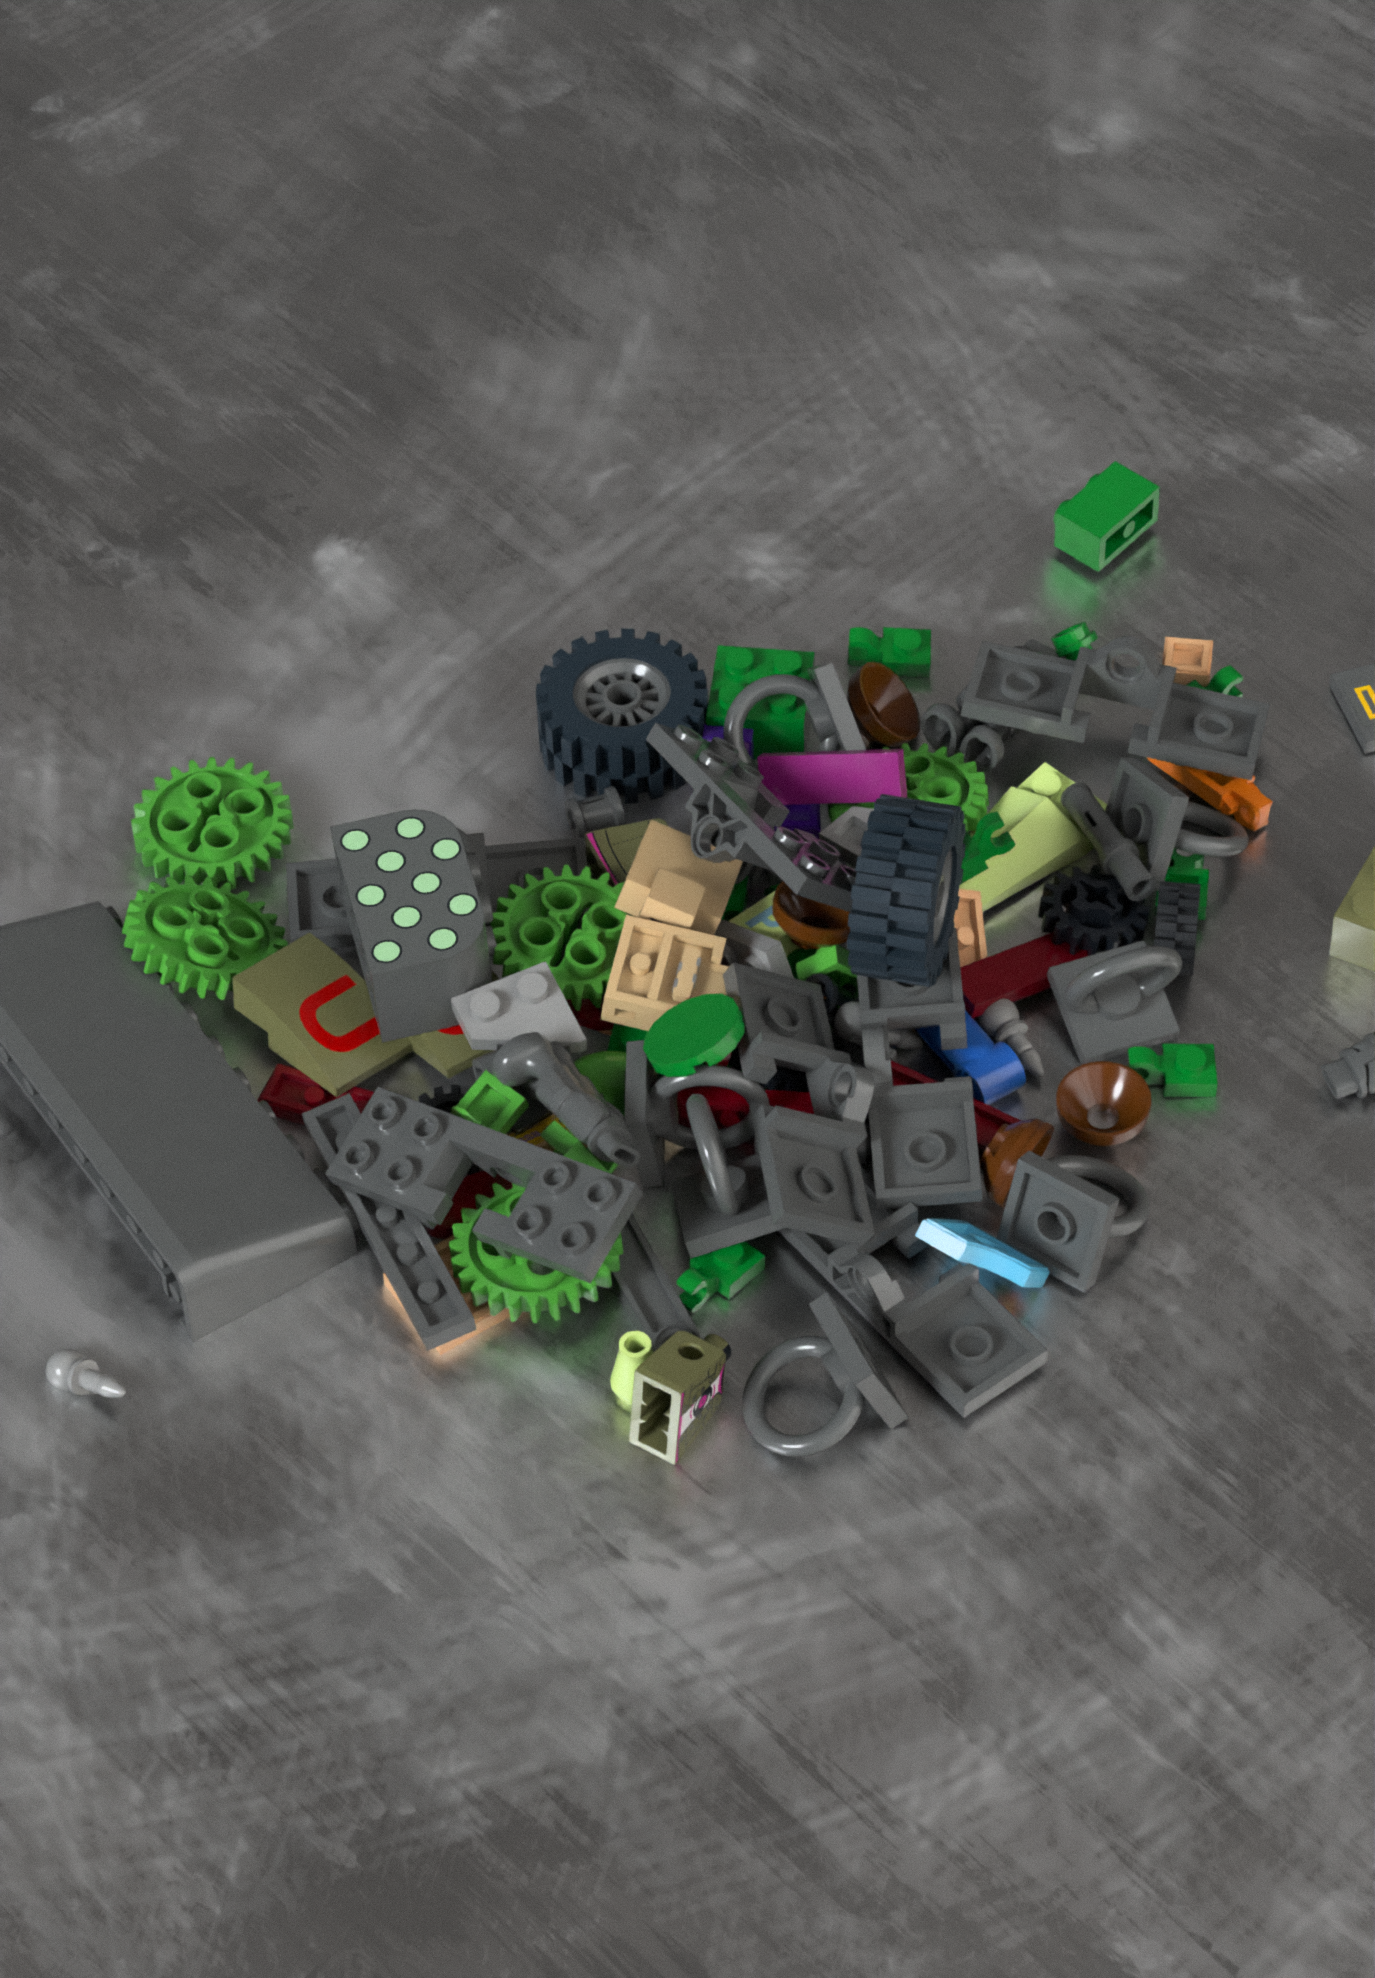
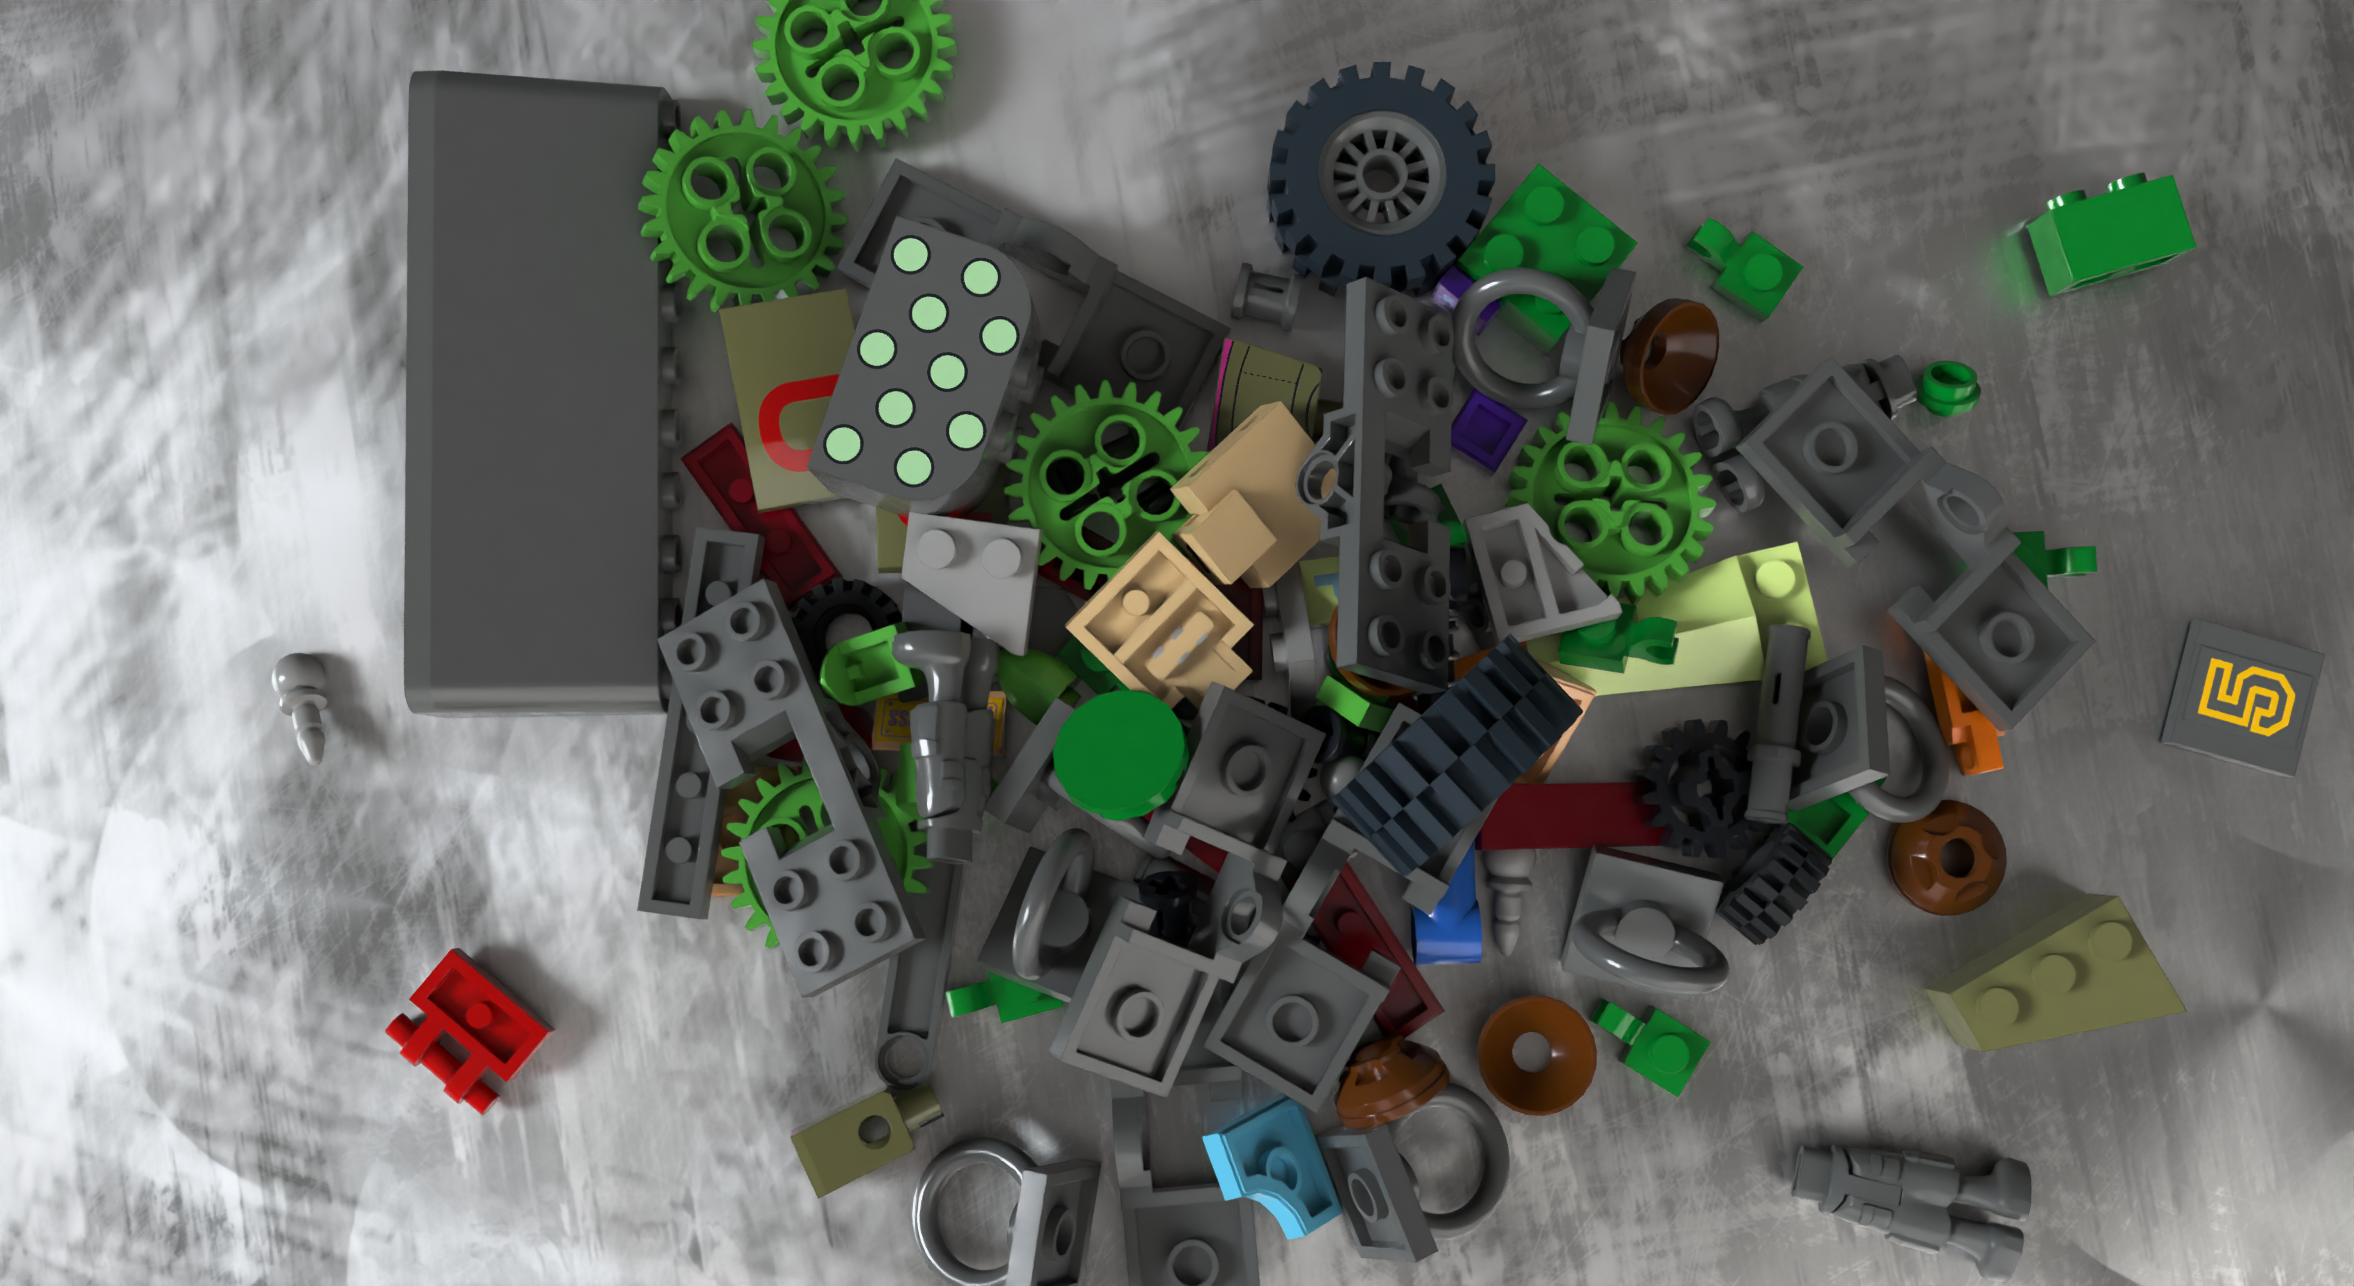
camera: 35 degrees right, 35 degrees up
yellowish green cone [610,1331,654,1405] -> none
magenta tile [757,749,908,805] -> none
light nougat tile [1162,637,1213,687] -> none
none -> red plate [385,948,555,1116]
none -> reddish brown piece [1885,800,2007,916]

